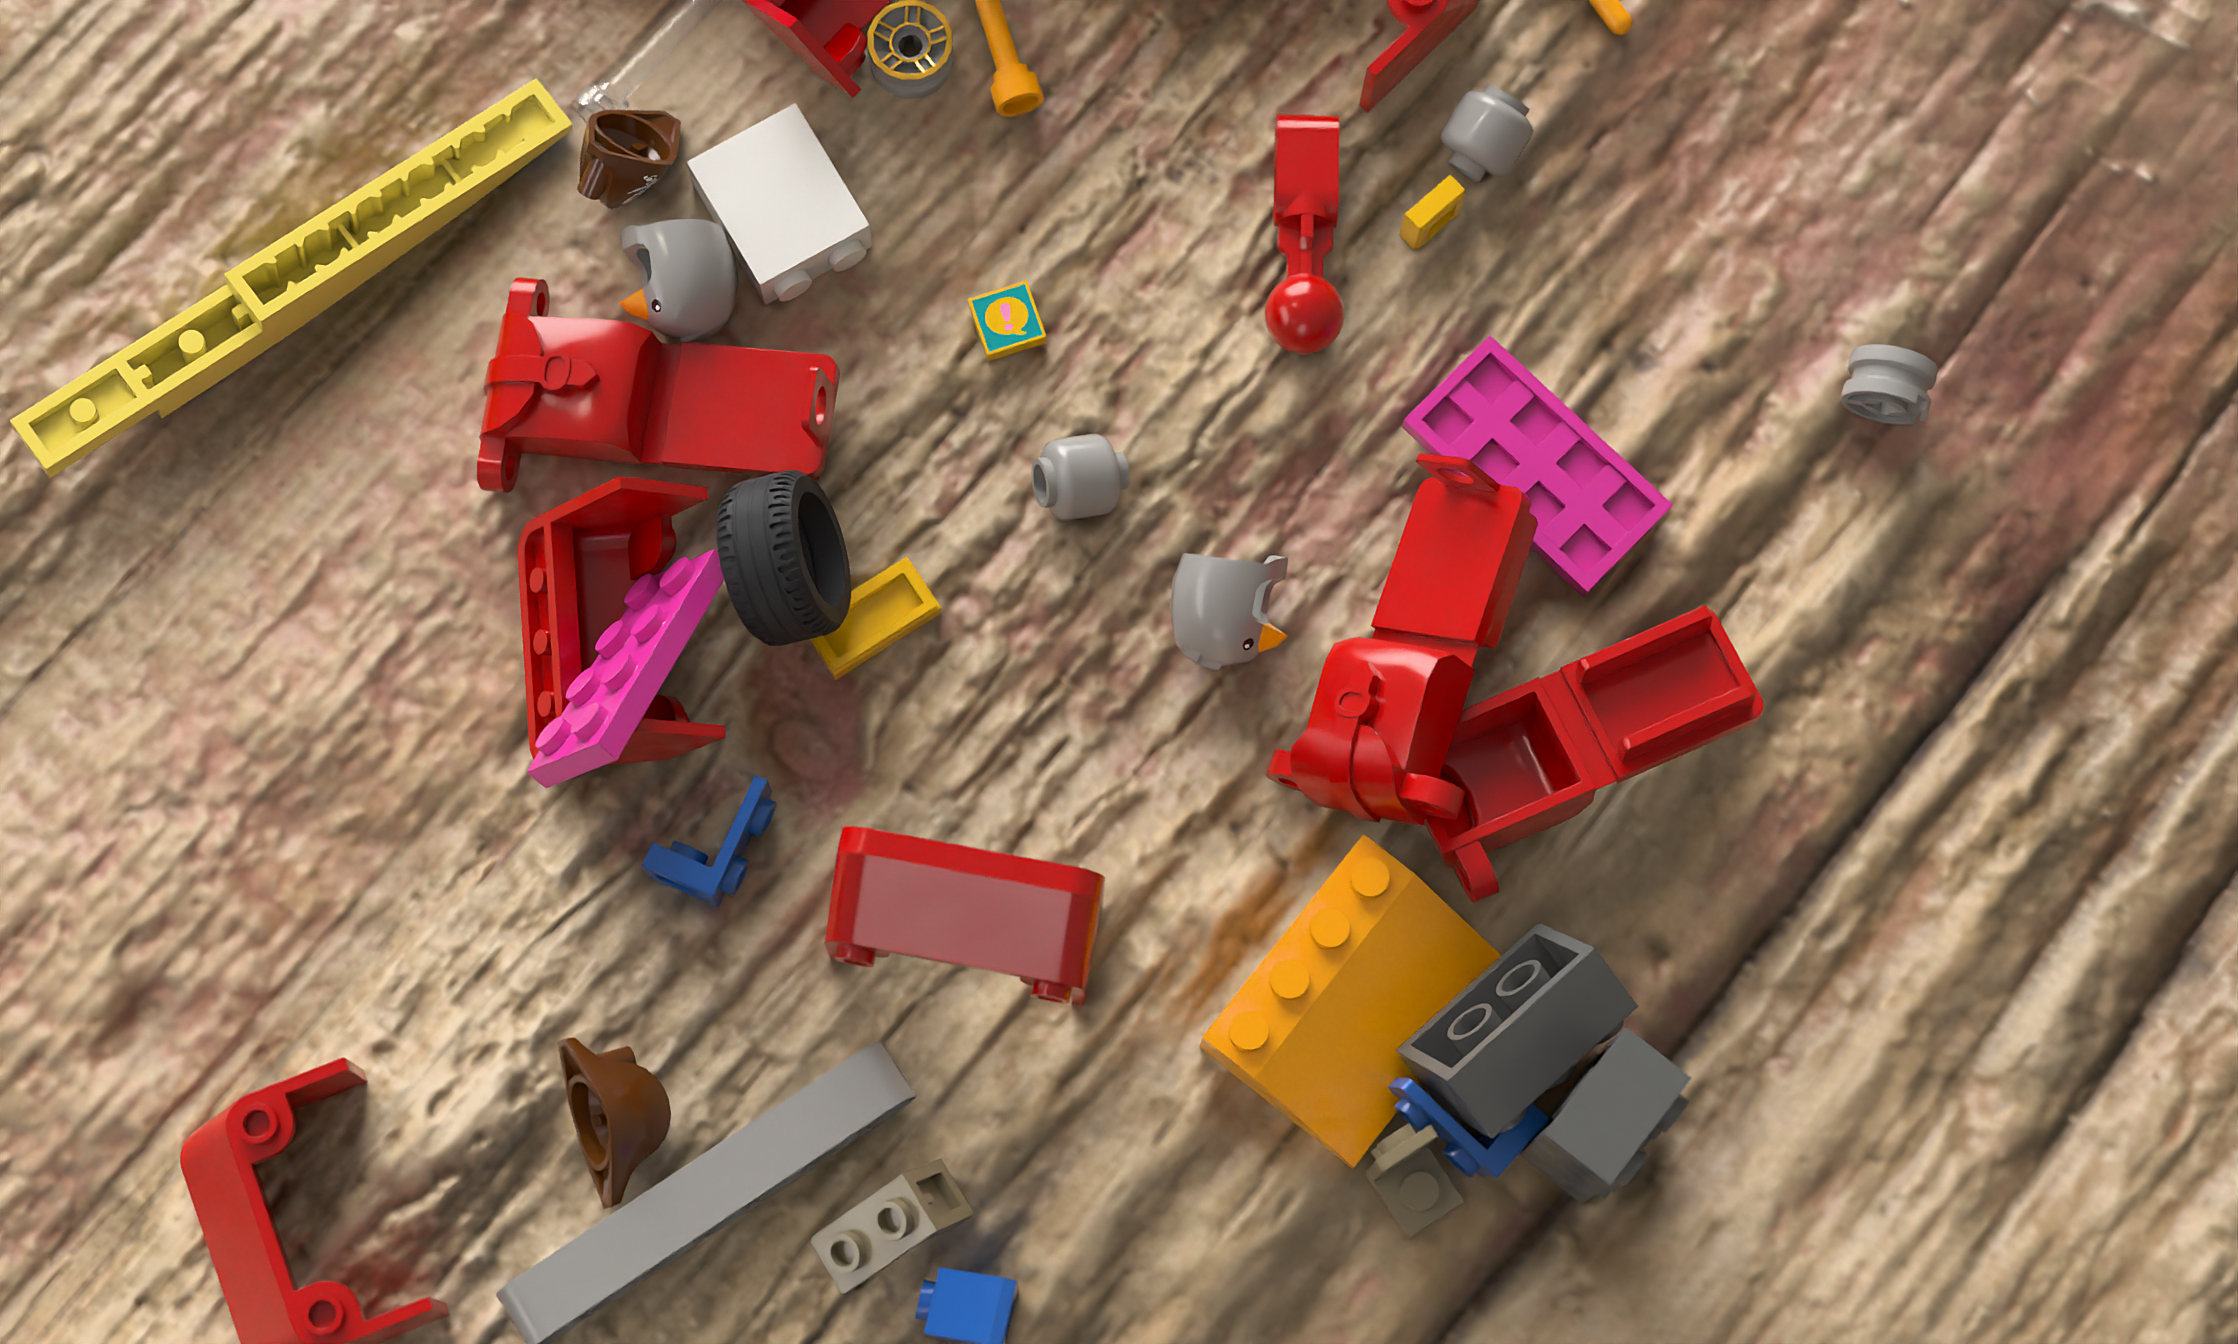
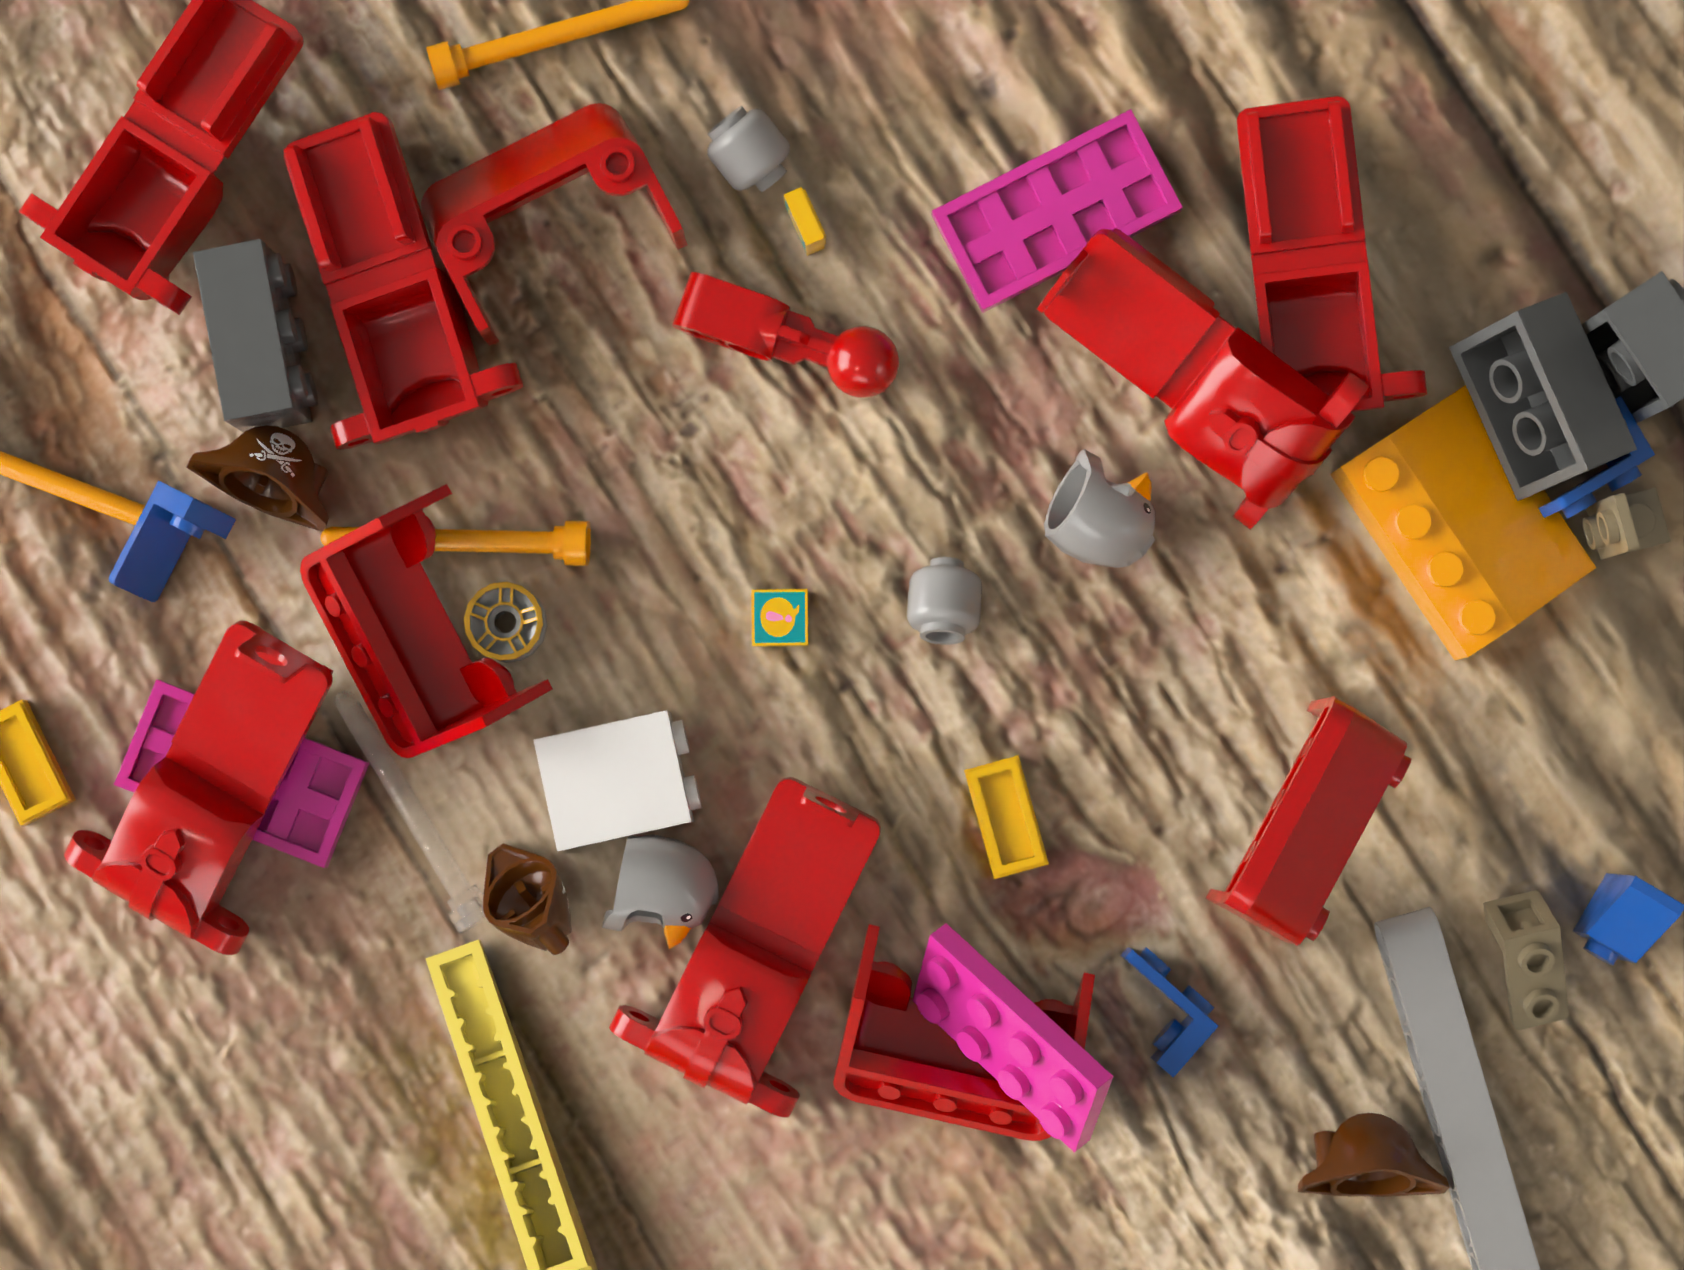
camera: 65 degrees left, 10 degrees up
black tyre [716,470,851,646] -> none

